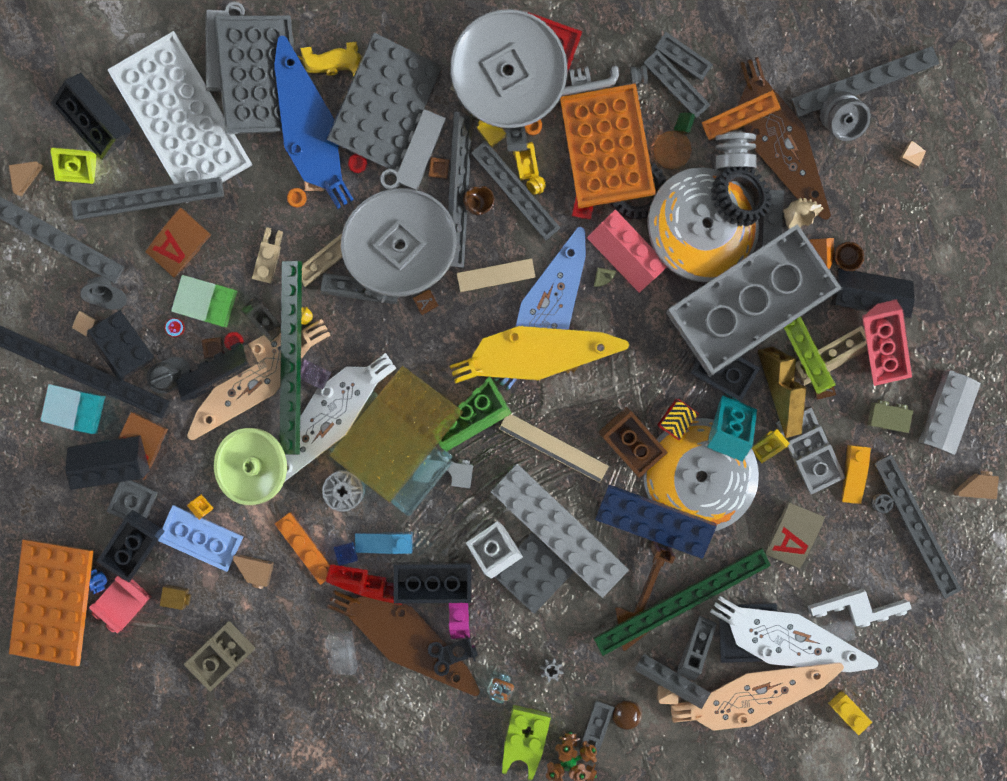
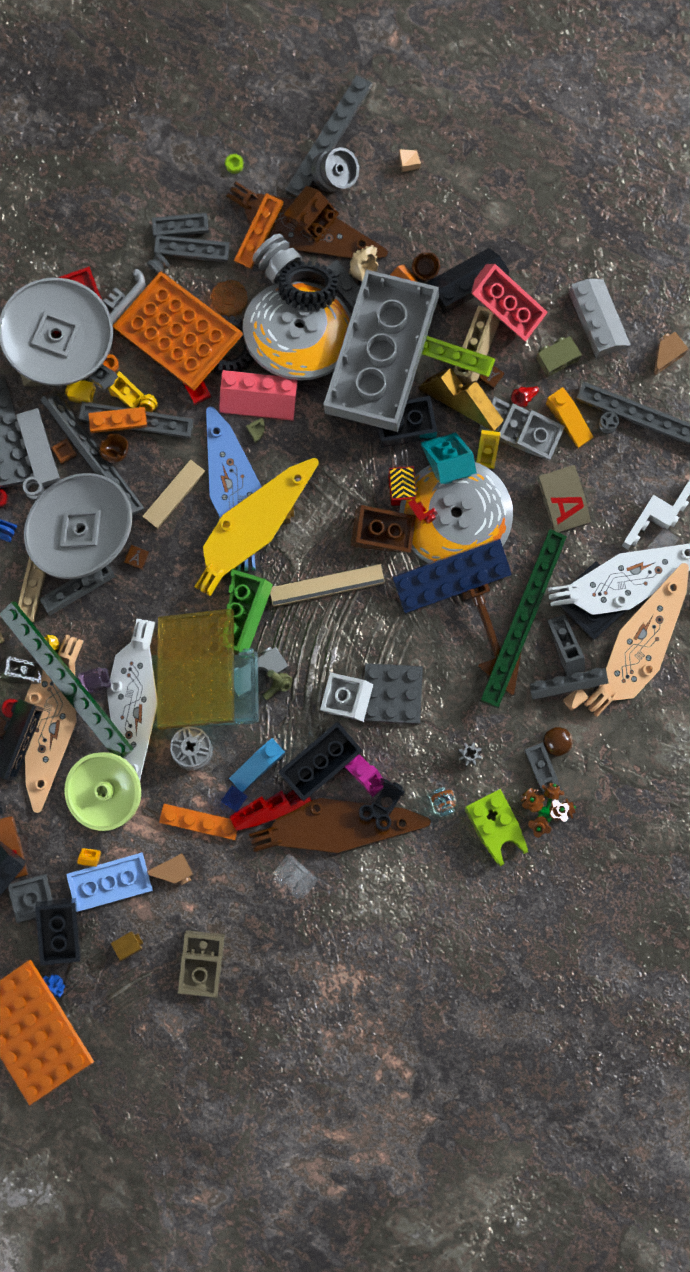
camera: 40 degrees left, 10 degrees down
coral panel [89,576,152,633] -> none
light grey brick [491,463,629,598] -> none
dark green slope [674,113,695,135] -> none
none -> orange plate [88,407,147,433]
none -> lime tile [225,154,244,174]
none -> olive piece [262,670,293,700]
none -> reddish brown slope [284,185,339,242]
none -> red bracket [408,499,438,525]
none -> red animal [511,386,539,408]

